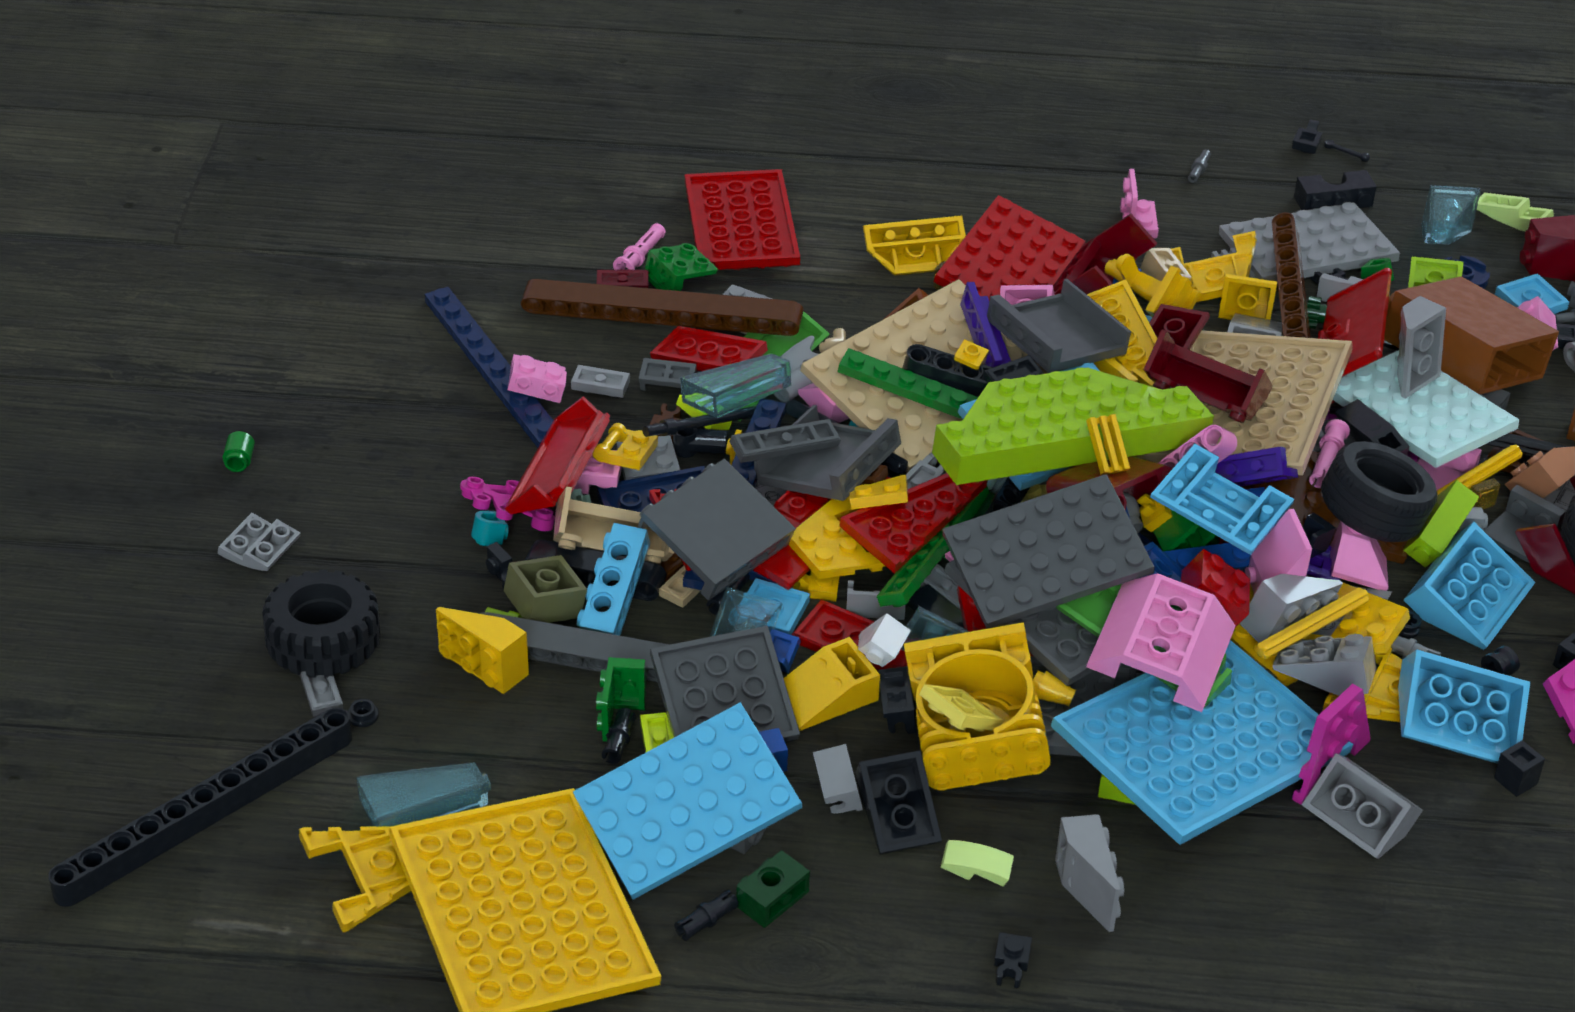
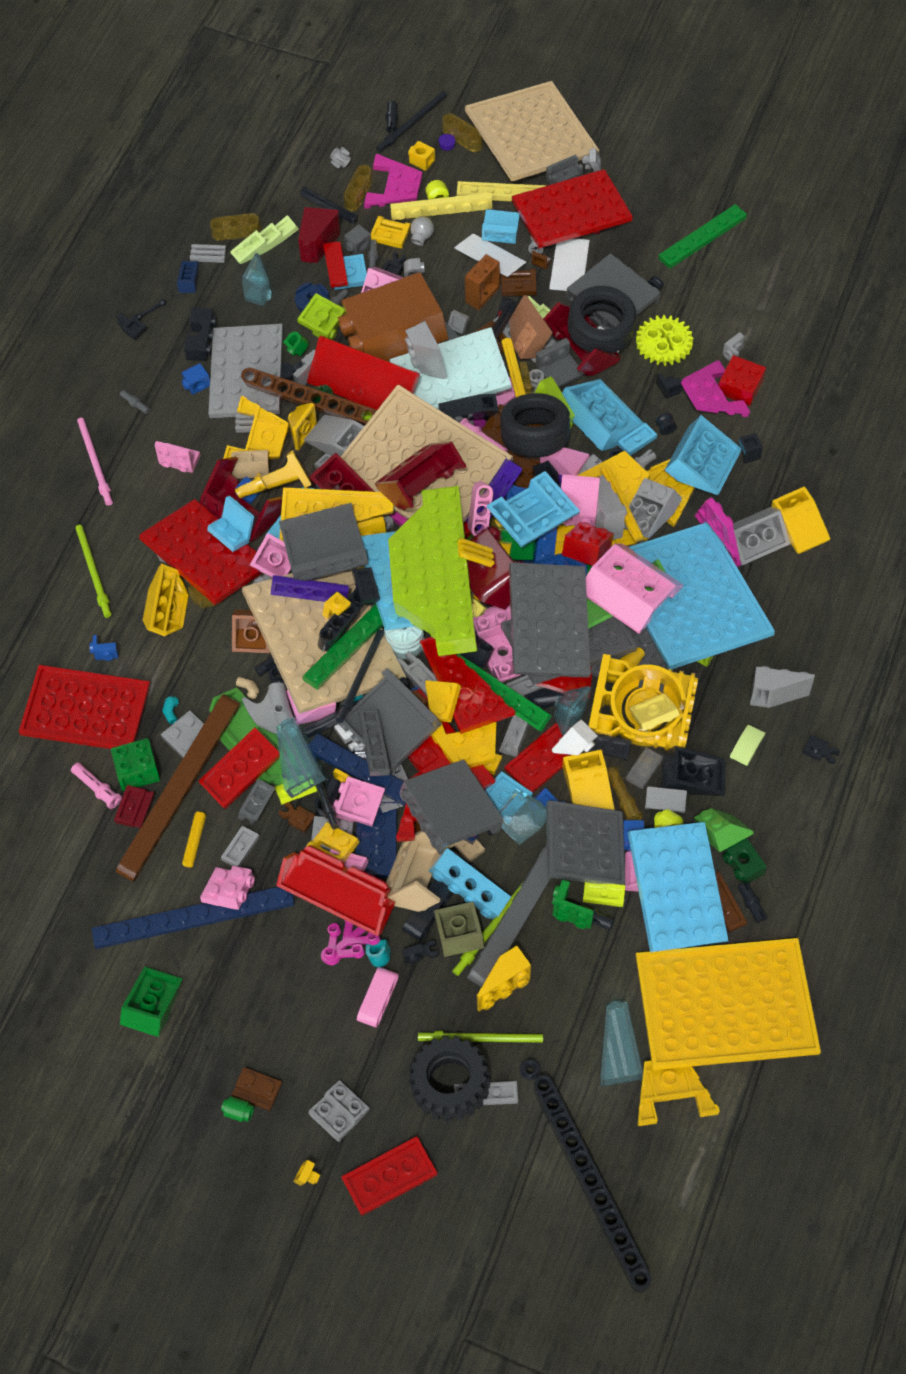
camera: 70 degrees left, 20 degrees up
none -> lime bar [75,525,111,618]
none -> bright pink bar [77,418,113,506]
none -> blue bracket [90,635,119,661]
none -> green slope [120,966,183,1037]
none -> teal arm [162,696,179,725]
none -> dark blue slope [177,261,199,293]
none -> blue brick [181,363,210,395]
none -> yellow axle [182,811,206,868]
none -> light grey tile [190,244,226,263]
none -> medium azure bracket [208,496,254,552]
none -> clear yellow beam [210,213,261,240]
none -> reddish brown plate [231,1067,282,1112]
none -> yellow tile [293,1160,321,1186]
none -> red tile [323,241,348,288]
none -> bright pink plate [333,776,385,827]
none -> black bar [336,629,385,723]
none -> red plate [341,1136,437,1216]
none -> bright pink beam [357,967,399,1028]
none -> lime bar [418,1031,543,1043]
none -> light grey tile [448,310,469,334]
none -> light grey bush [528,369,544,387]
none -> clear yellow pin [607,767,643,820]
none -> medium azure plate [617,423,657,456]
none -> clear plate [626,747,663,789]
none -> neon yellow head [654,809,684,828]
none -> bright green slope [694,808,753,852]
none -> reddish brown tile [715,872,747,933]
none -> yellow slope [771,486,830,554]

